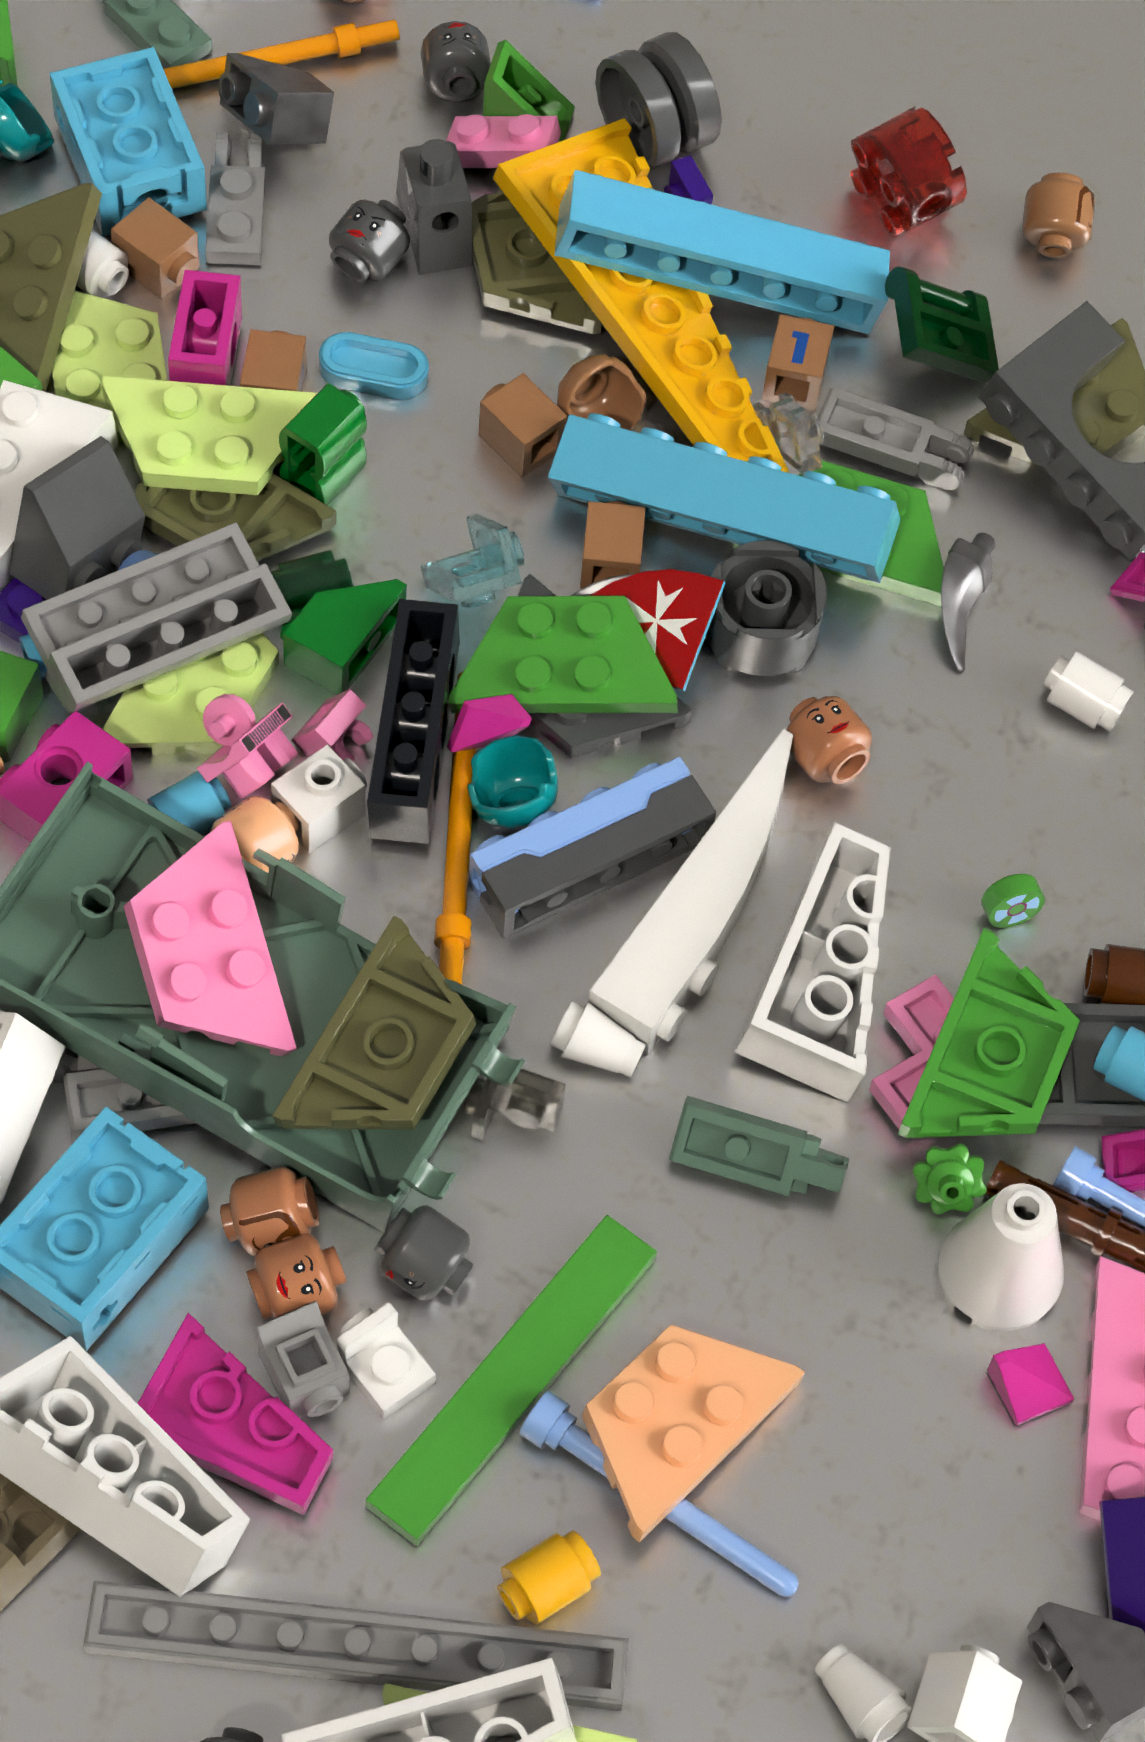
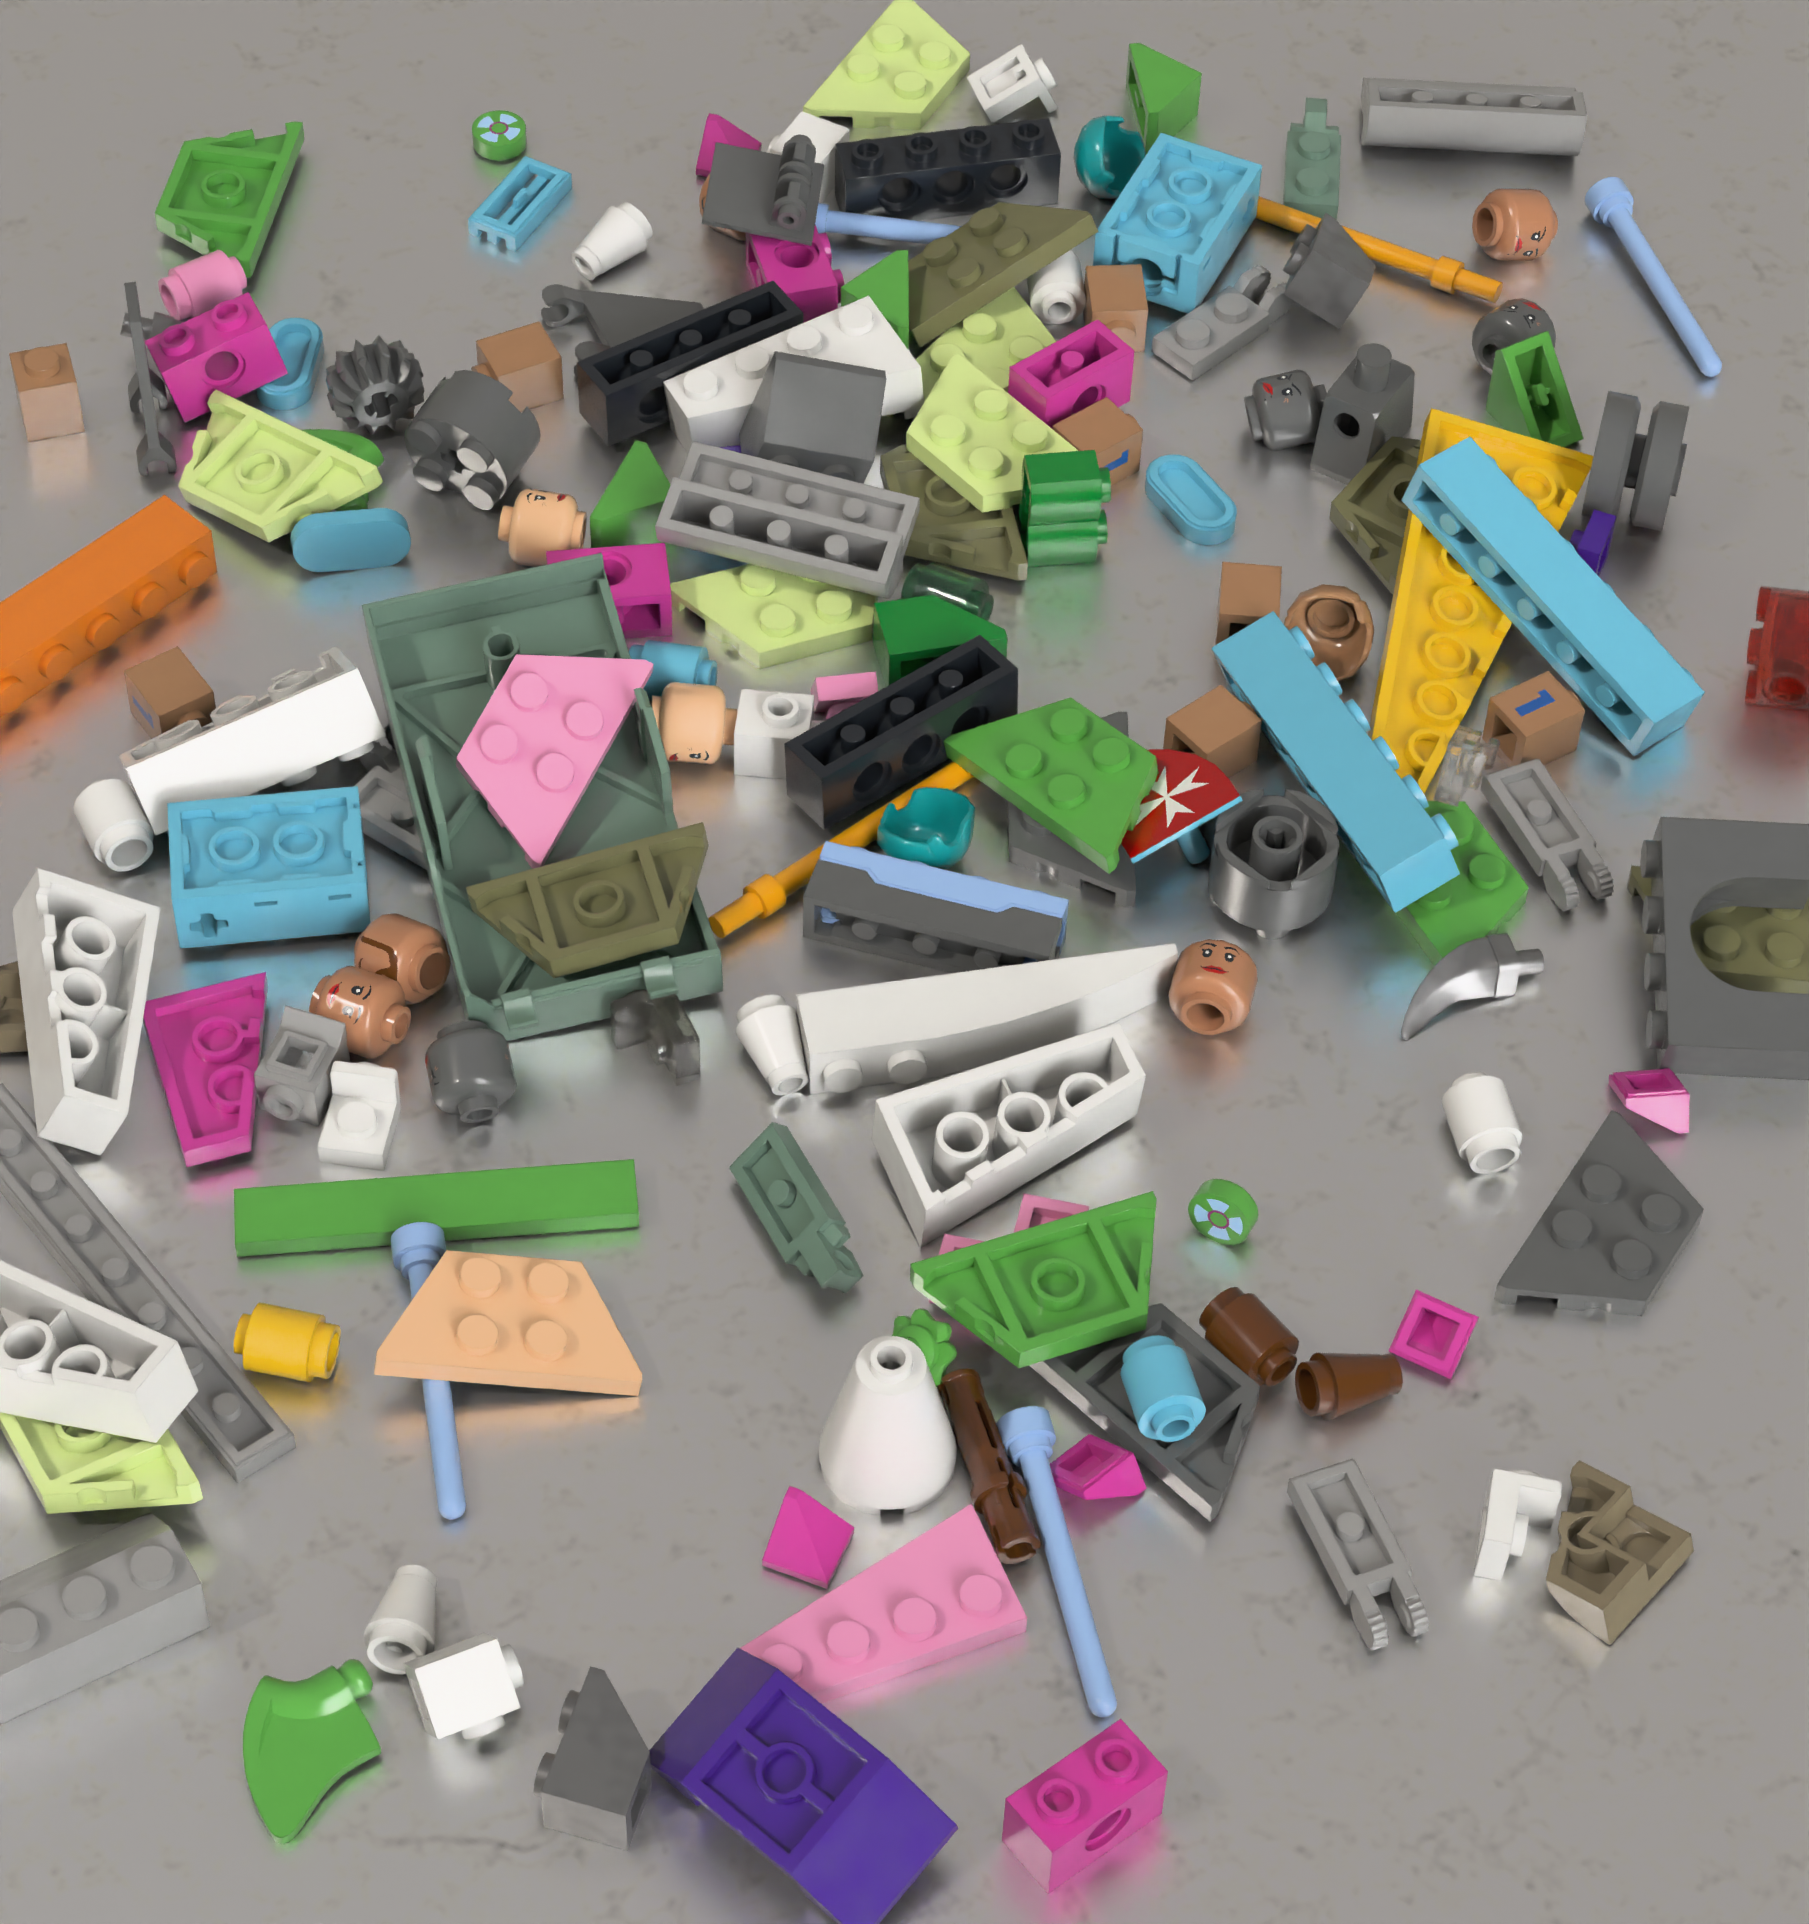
camera: 50 degrees right, 10 degrees down
bright pink hips [197,694,298,799] -> none
clear light blue bracket [420,514,524,608] -> none
bright pink plate [446,114,561,168] -> none
dark pink slope [447,694,532,753] -> none
dark green plate [885,266,999,384] -> none

